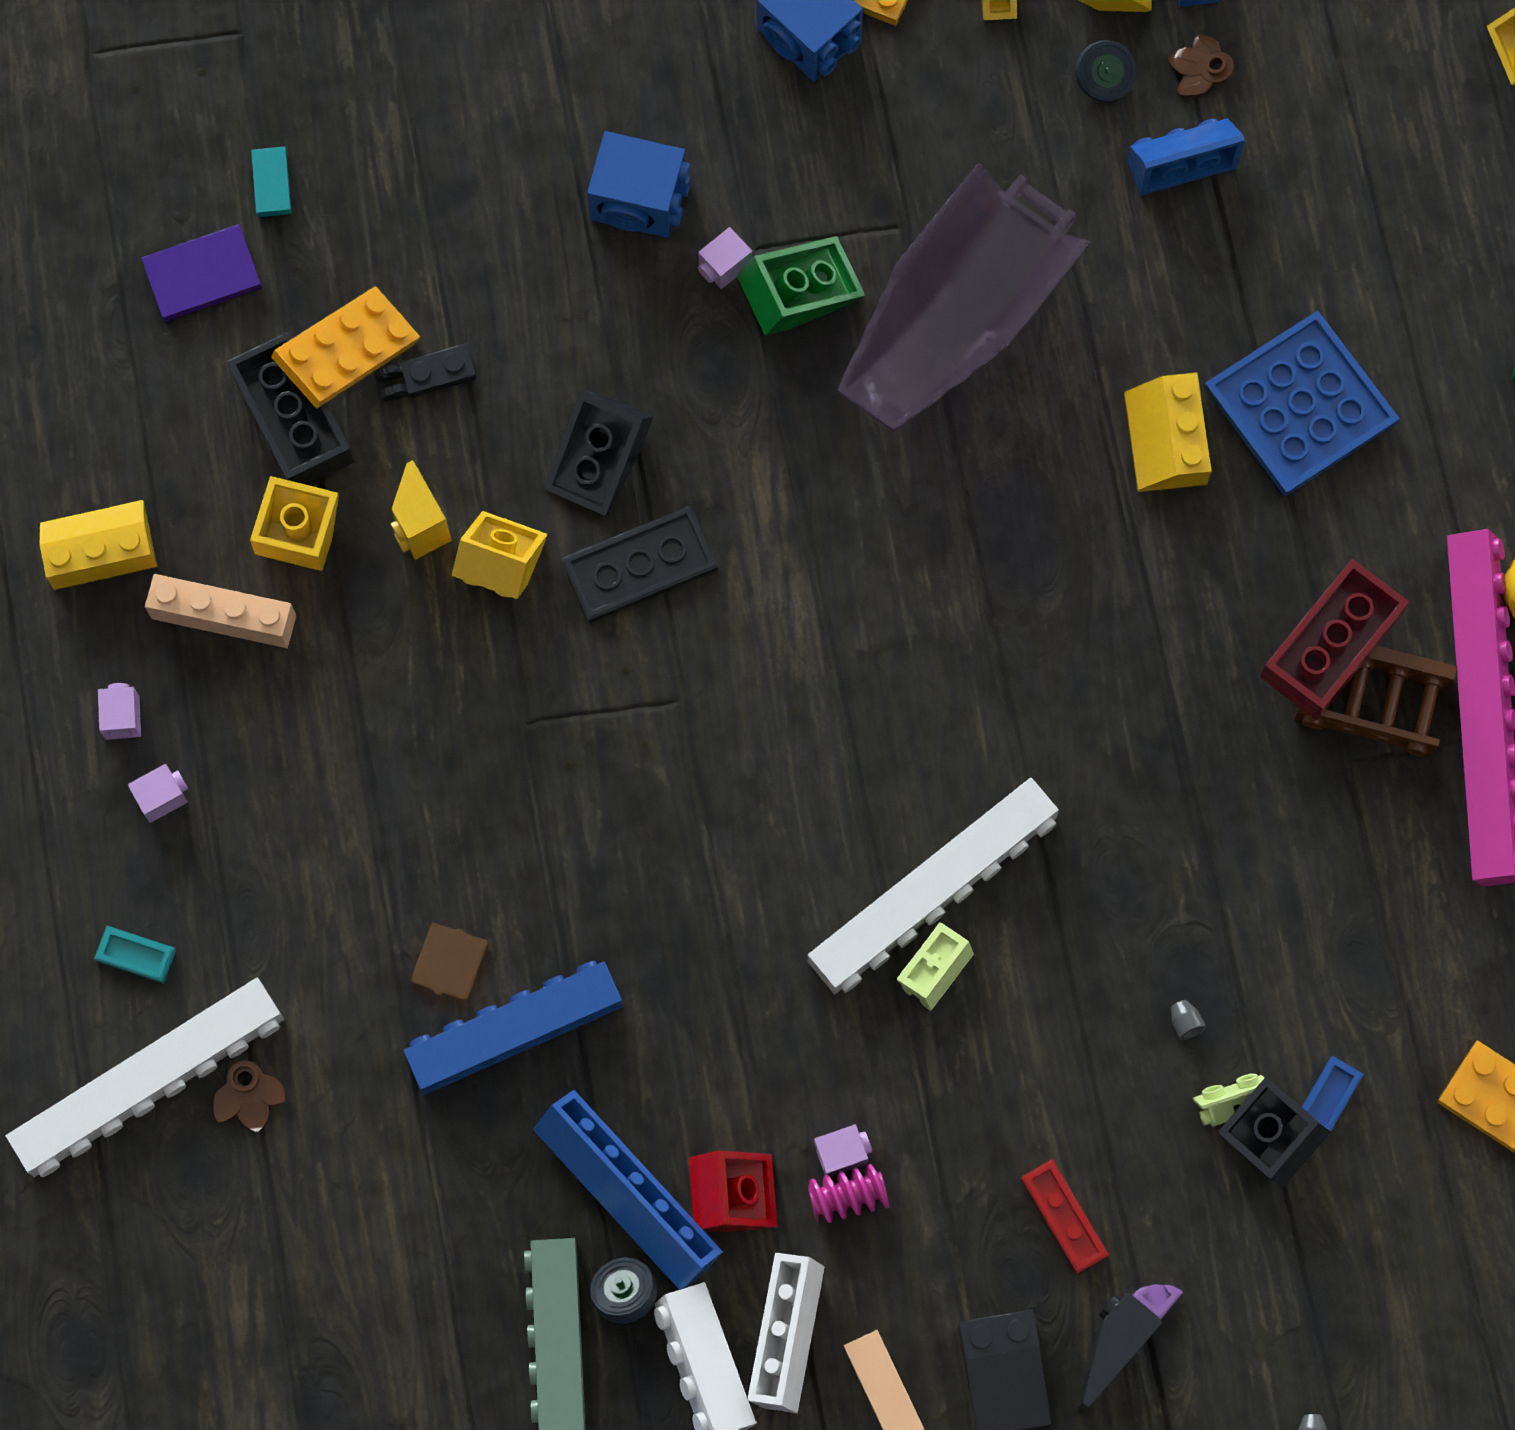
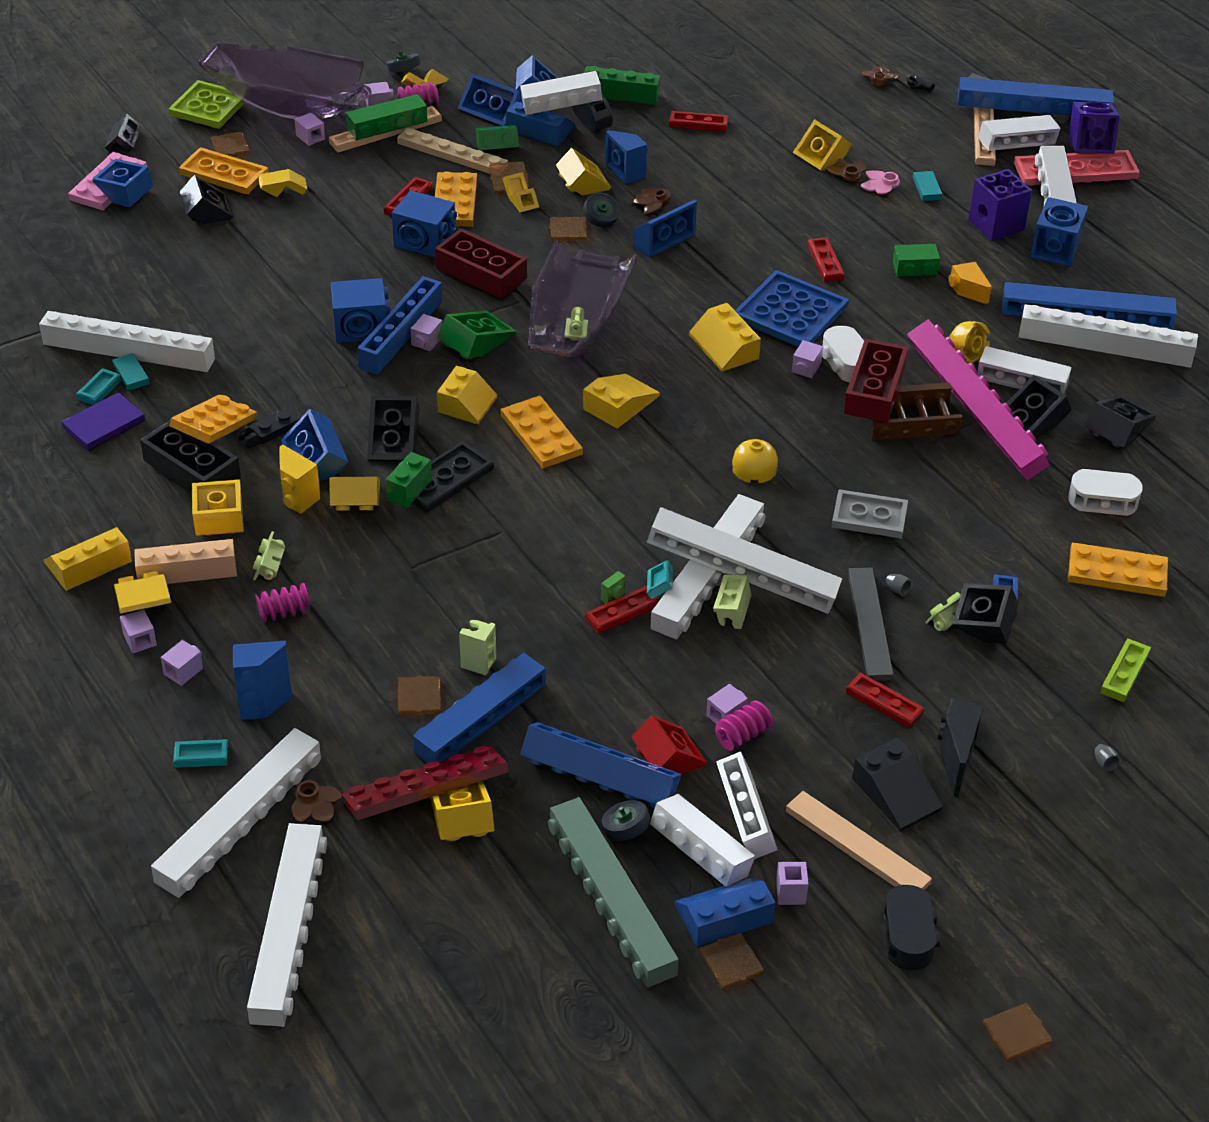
camera: 25 degrees left, 30 degrees down
none -> white brick [39,311,215,372]
none -> teal tile [76,368,122,405]
none -> yellow slope [114,571,171,614]
none -> blue slope [233,641,292,720]
none -> white brick [247,823,327,1027]
none -> yellowish green hinge [253,531,285,580]
none -> dark pink piece [256,583,310,623]
none -> blue slope [281,409,349,481]
none -> dark red plate [341,746,509,820]
none -> blue brick [358,276,442,375]
none -> green brick [386,452,432,508]
none -> yellow slope [430,780,494,841]
none -> dark red brick [435,228,527,299]
none -> yellow slope [437,366,497,424]
none -> yellowish green hinge [459,620,496,675]
none -> light orange plate [501,396,583,469]
none -> clear orange piece [548,217,588,241]
none -> yellowish green hinge [565,307,588,340]
none -> yellow slope [583,374,660,429]
none -> red tile [585,586,660,634]
none -> bright green plate [601,571,625,604]
none -> white brick [647,507,842,614]
none -> teal tile [647,560,673,599]
none -> yellow cylinder [732,439,778,483]
none -> lavender brick [792,340,823,378]
none -> red tile [807,237,845,282]
none -> white brick [822,326,864,382]
none -> light grey plate [832,489,908,539]
none -> dark grey tile [848,568,893,681]
none -> lime plate [1100,638,1151,702]

